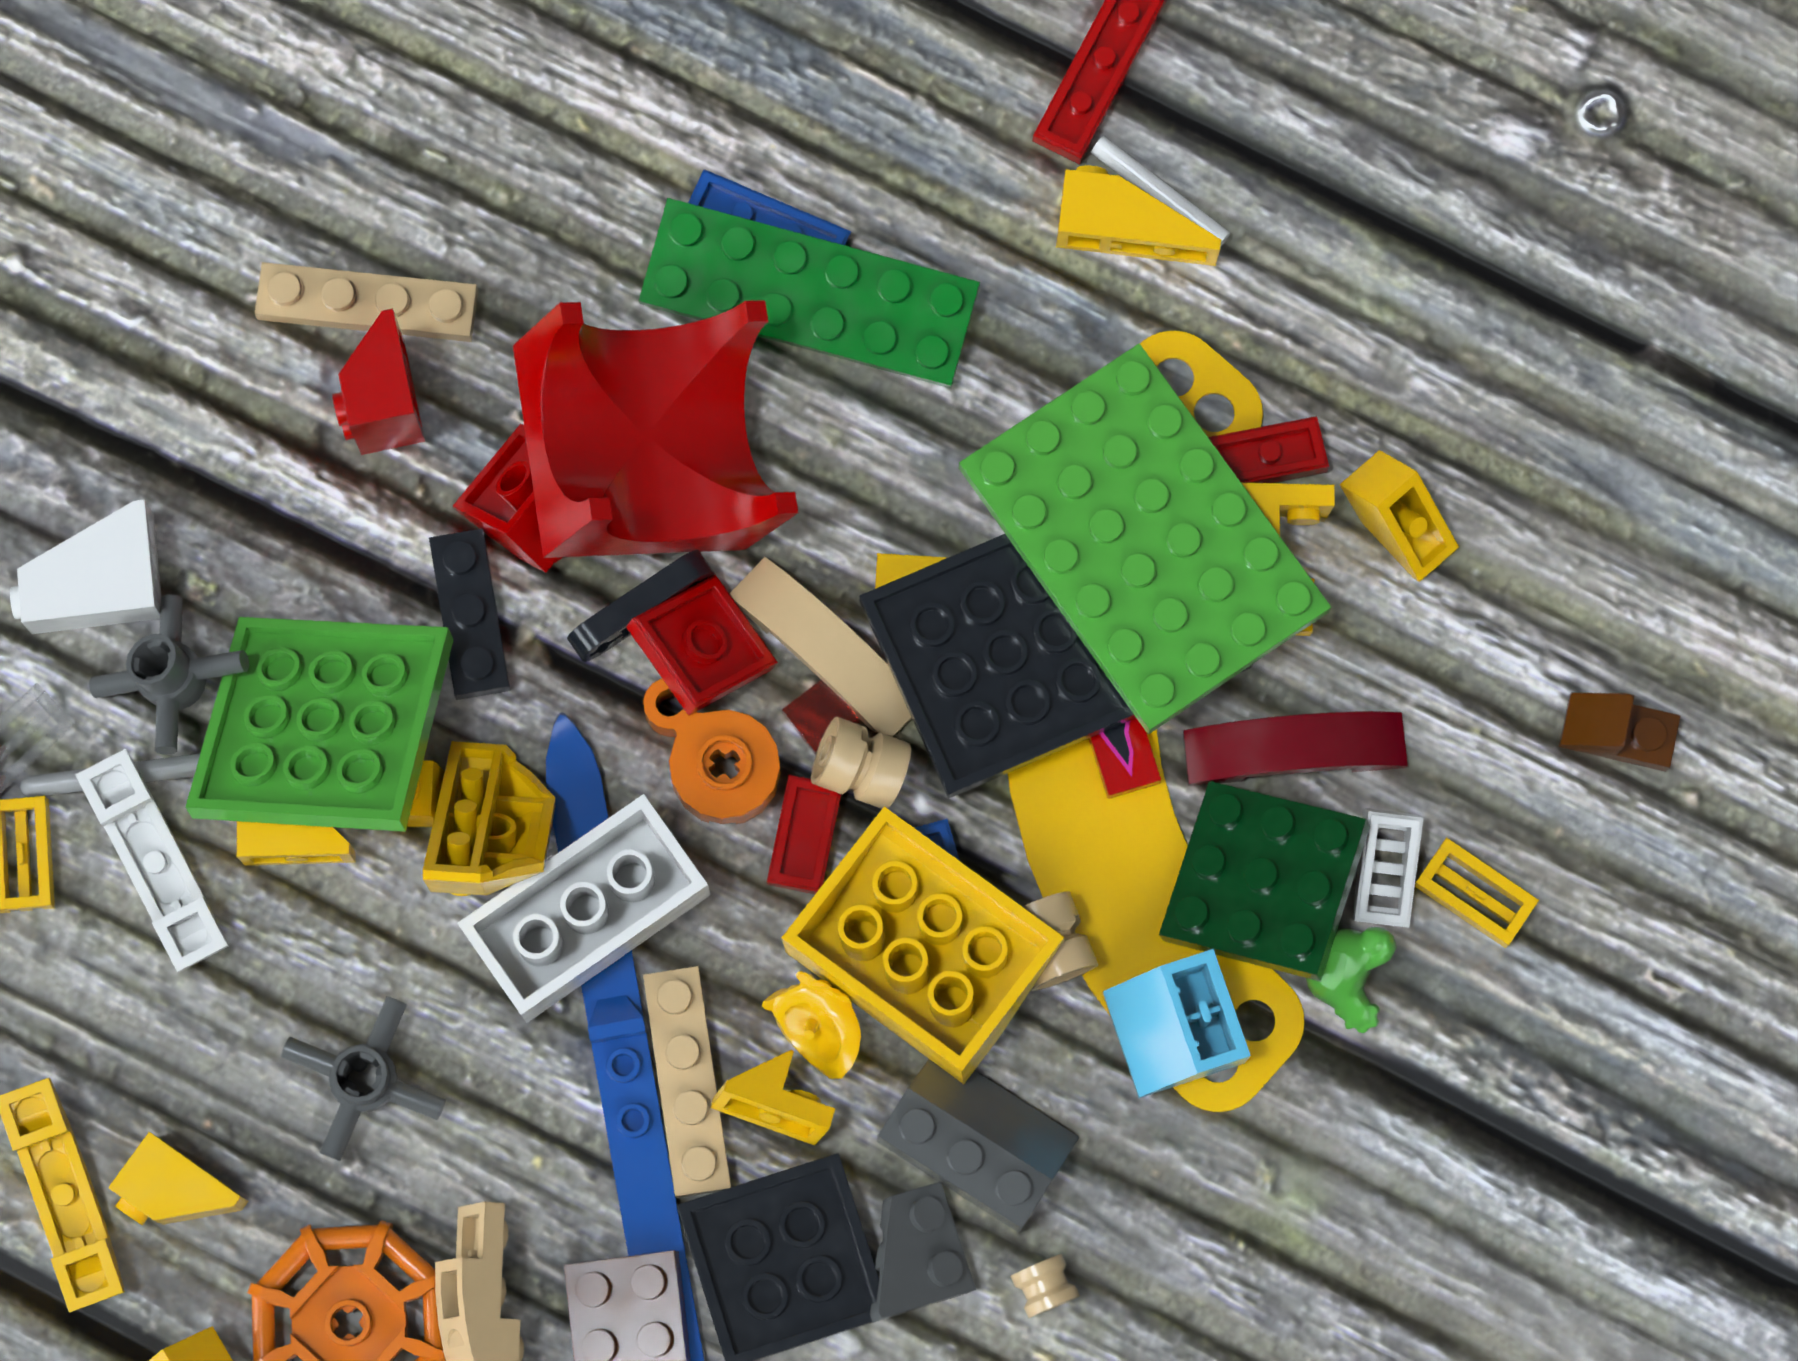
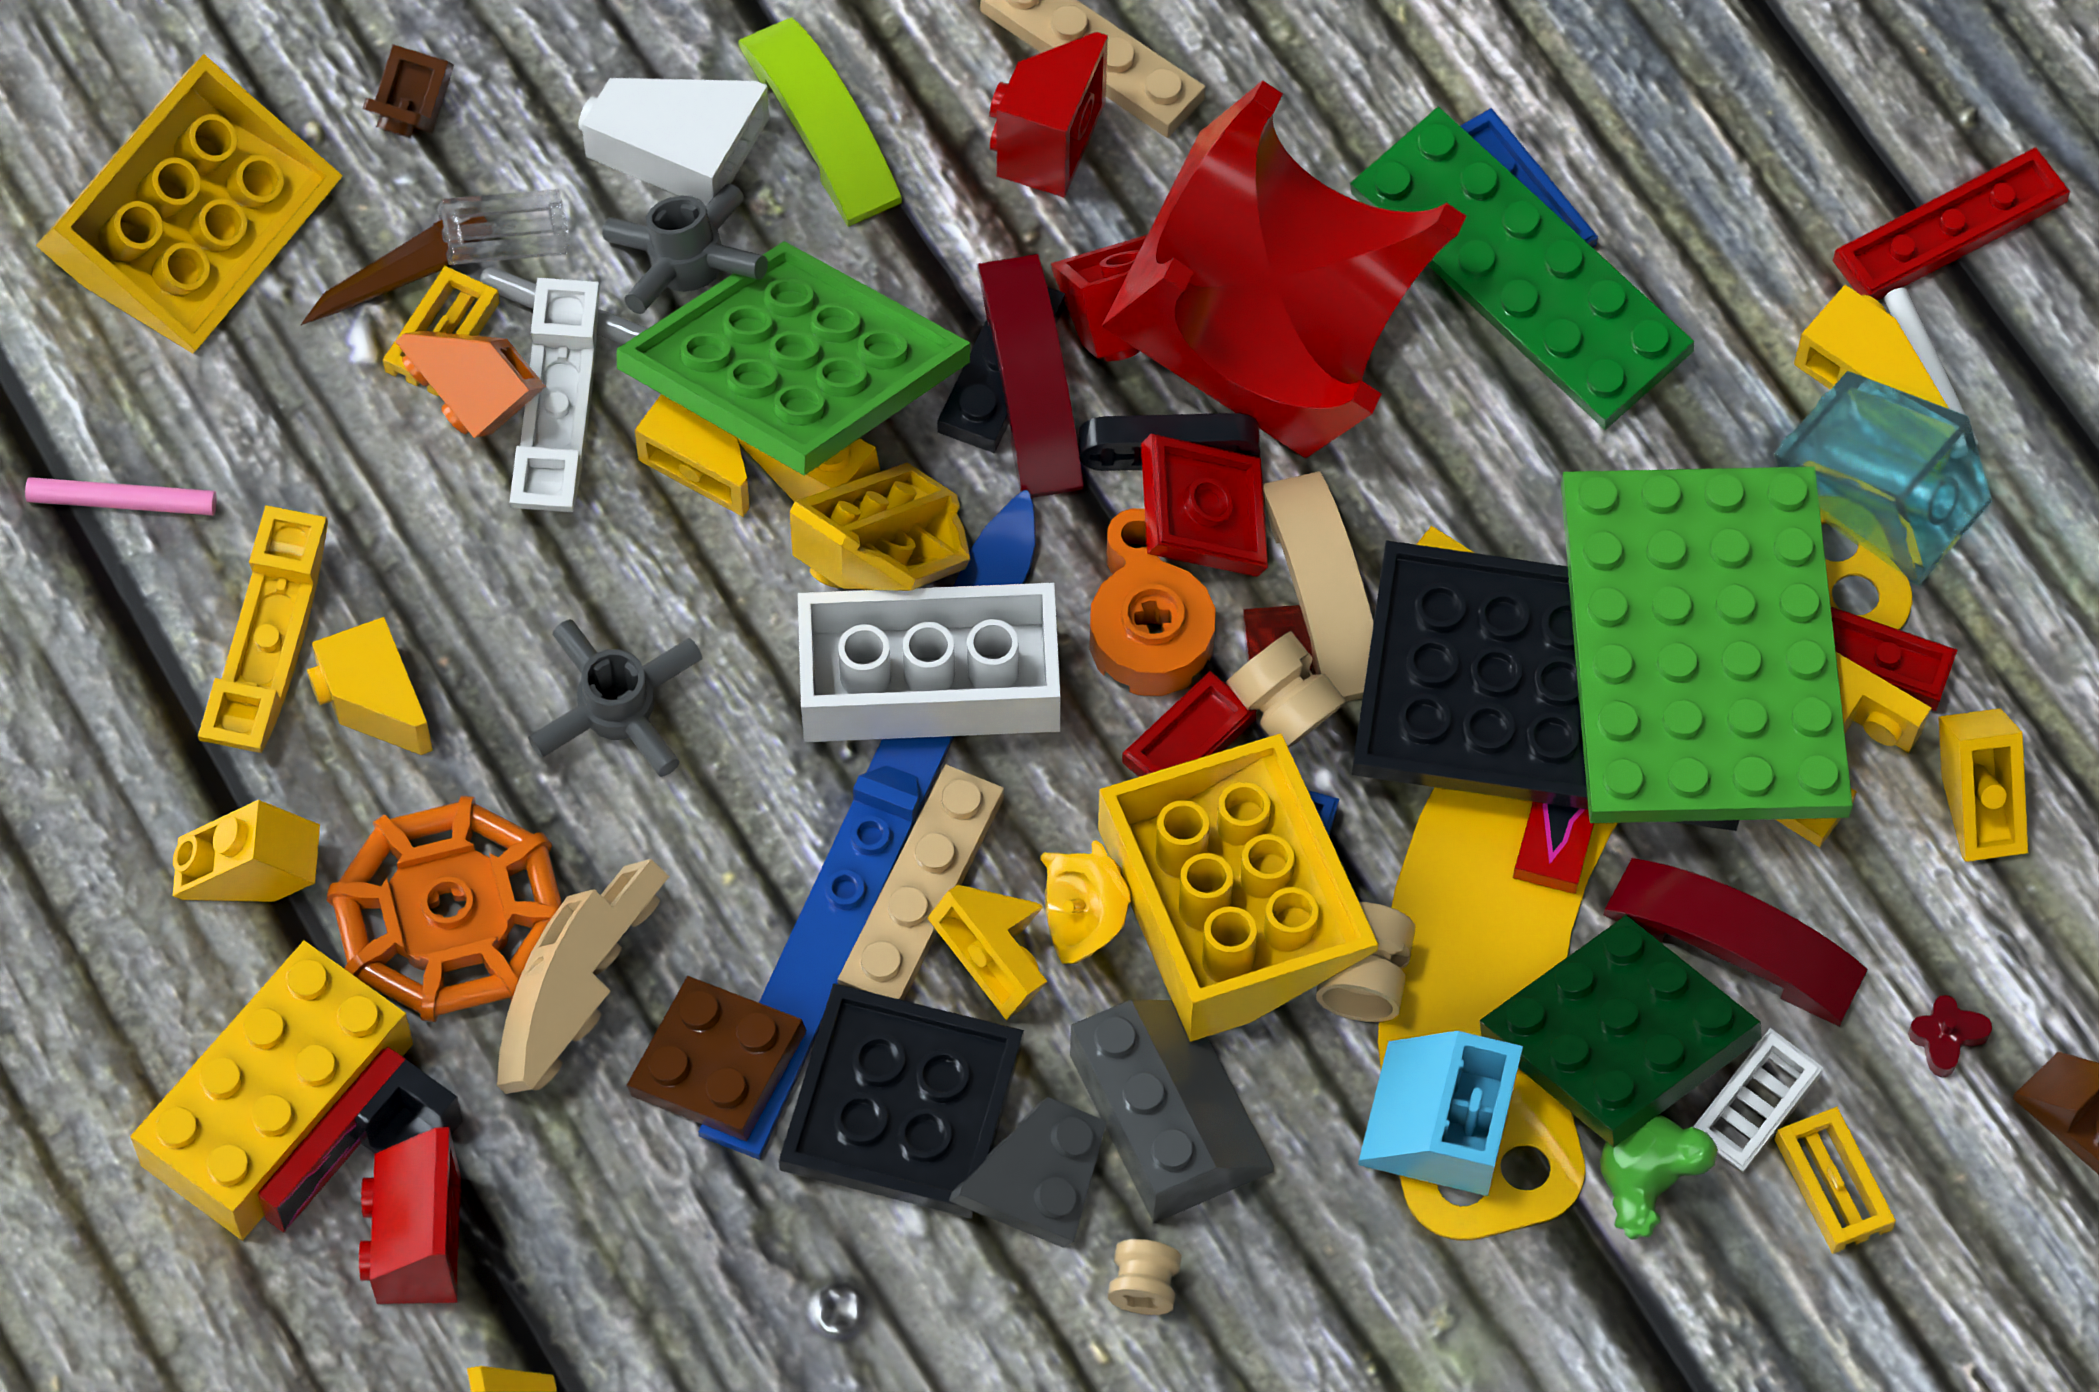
camera: 35 degrees right, 15 degrees down
none -> orange slope [395,331,546,438]
none -> lime slope [738,17,902,227]
none -> dark red slope [977,254,1083,498]
none -> clear light blue slope [1774,371,1992,586]
none -> dark red piece [1908,995,1992,1077]

